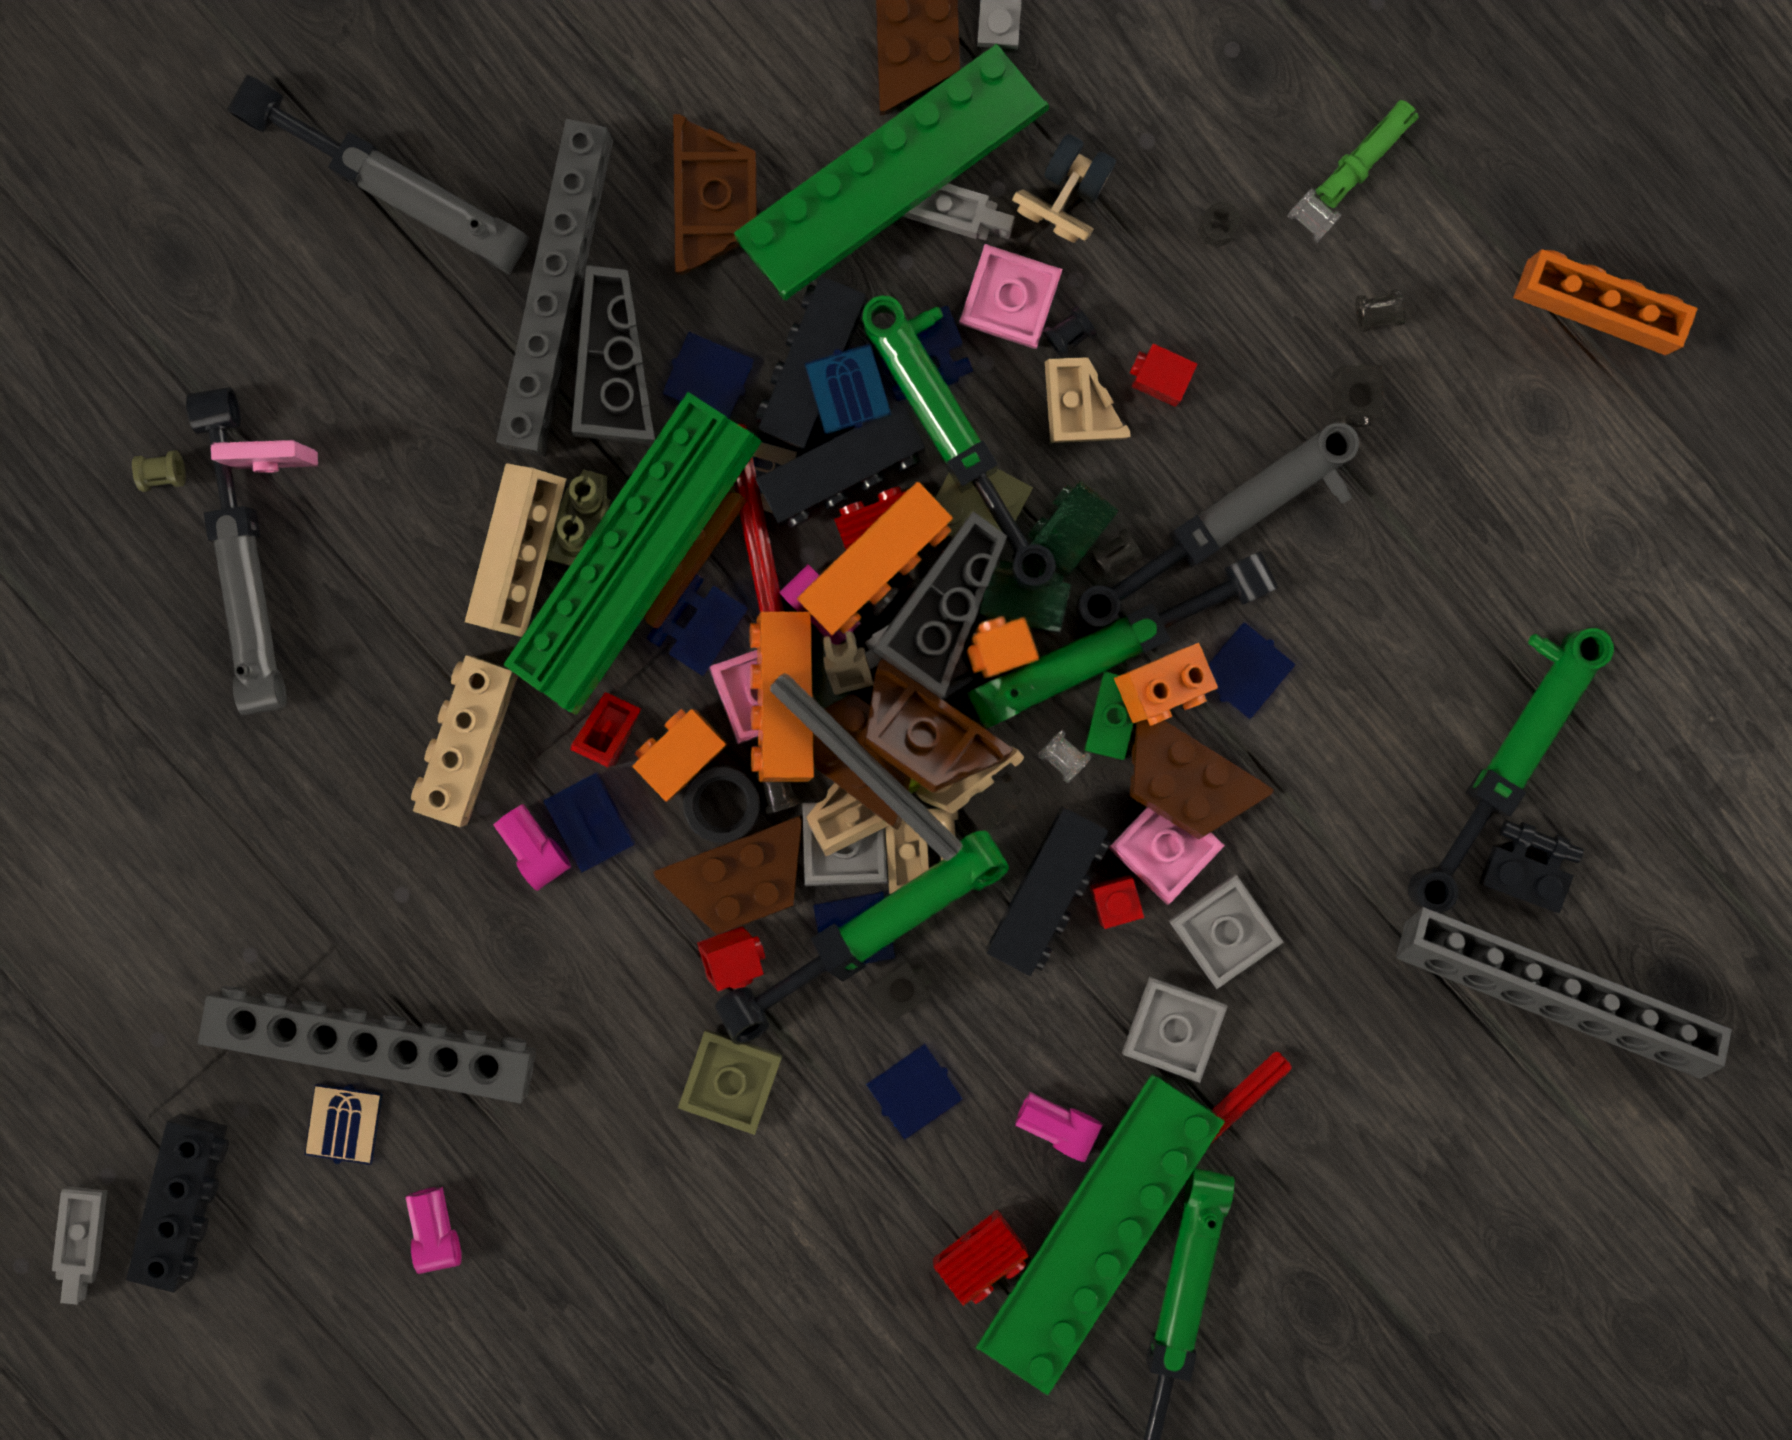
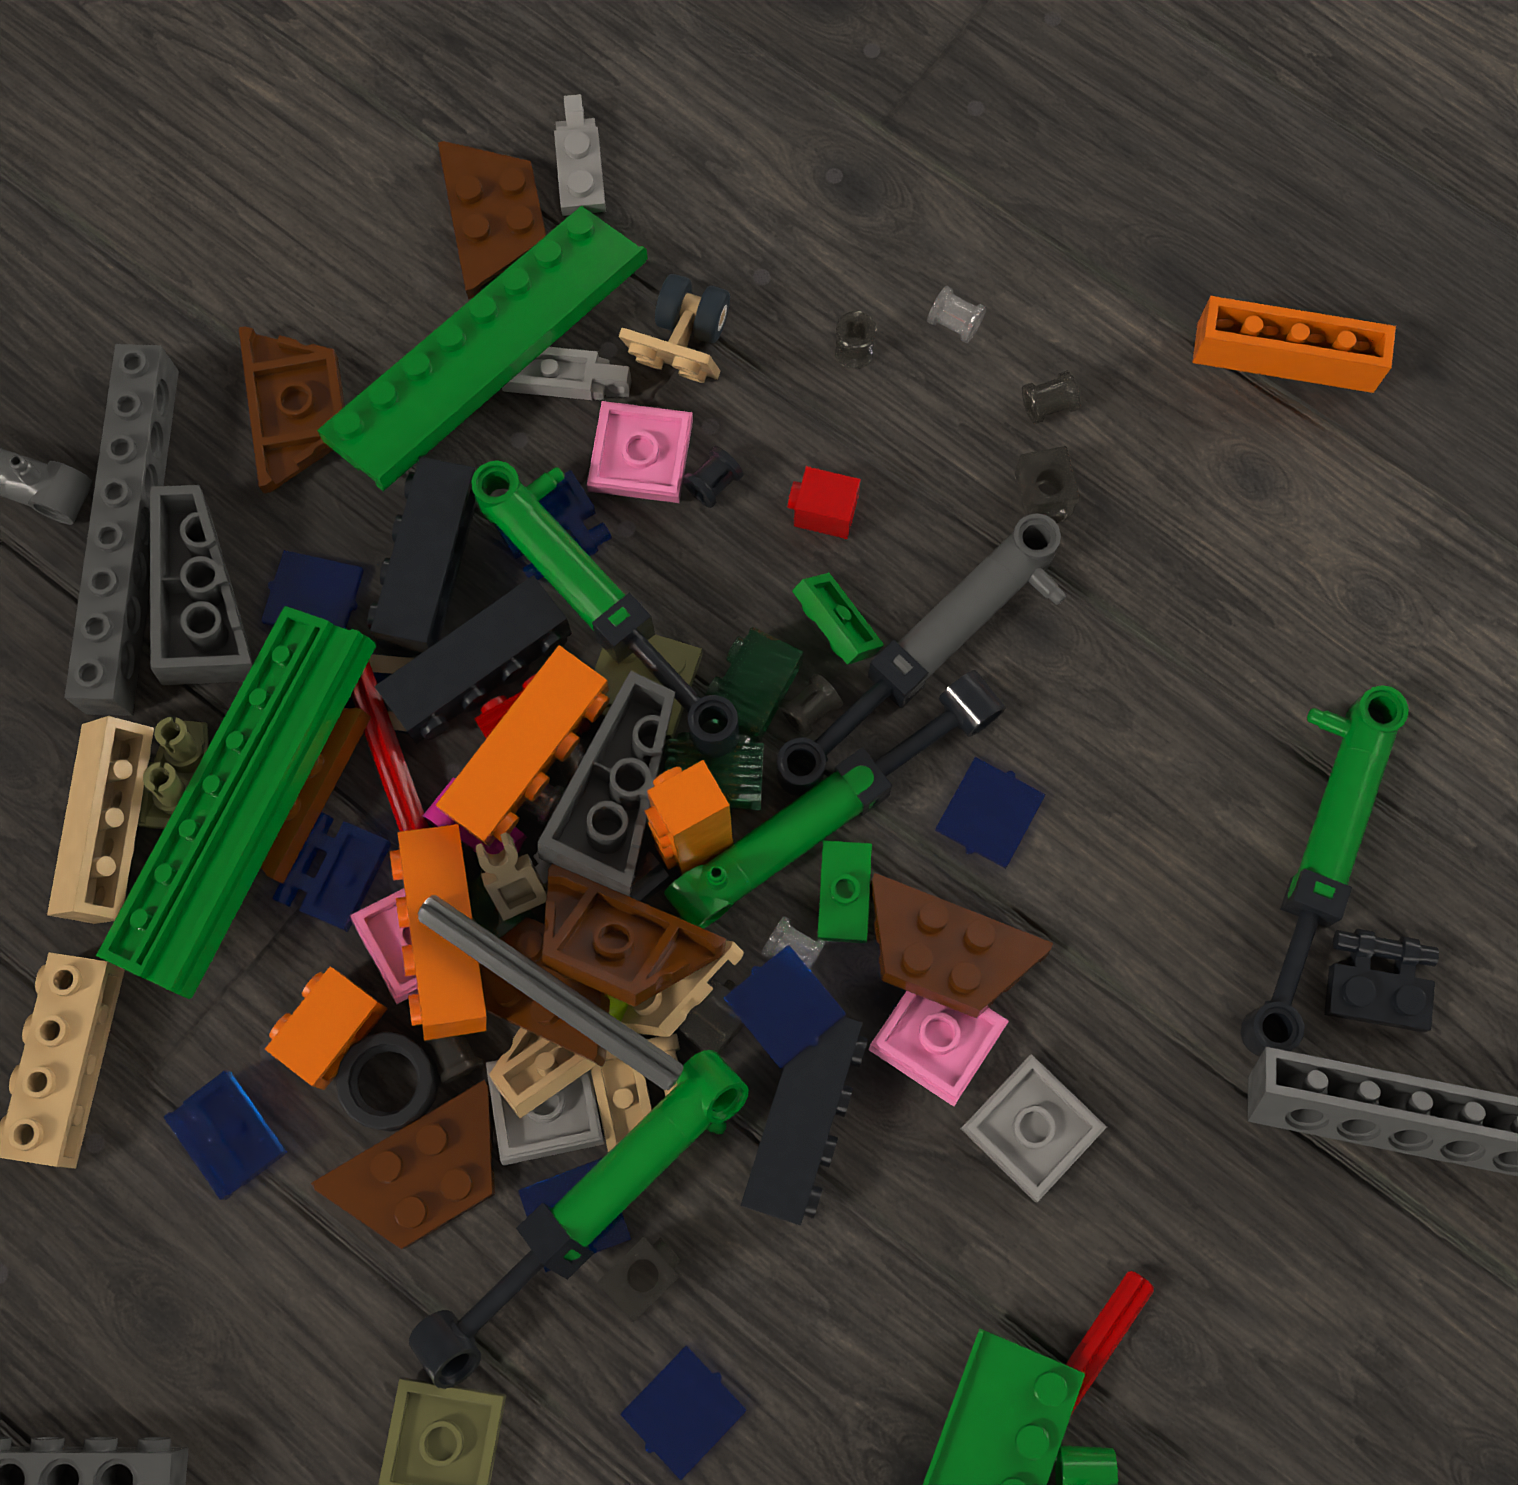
camera: 10 degrees left, 15 degrees down
dark pink piece [493,804,571,891] -> none
red slope [570,692,641,767] -> none
red brick [697,926,765,991] -> none
piece [805,344,891,434] -> none
dark pink piece [1015,1092,1103,1162] -> none
tan wing [1045,357,1131,443] -> none
red brick [1089,874,1144,929] -> none
orange brick [1114,642,1218,726] -> none
light grey plate [1122,976,1228,1083] -> none
bright green pin [1316,100,1419,208] -> none
none -> clear blue piece [724,944,846,1069]
none -> green plate [792,573,884,665]

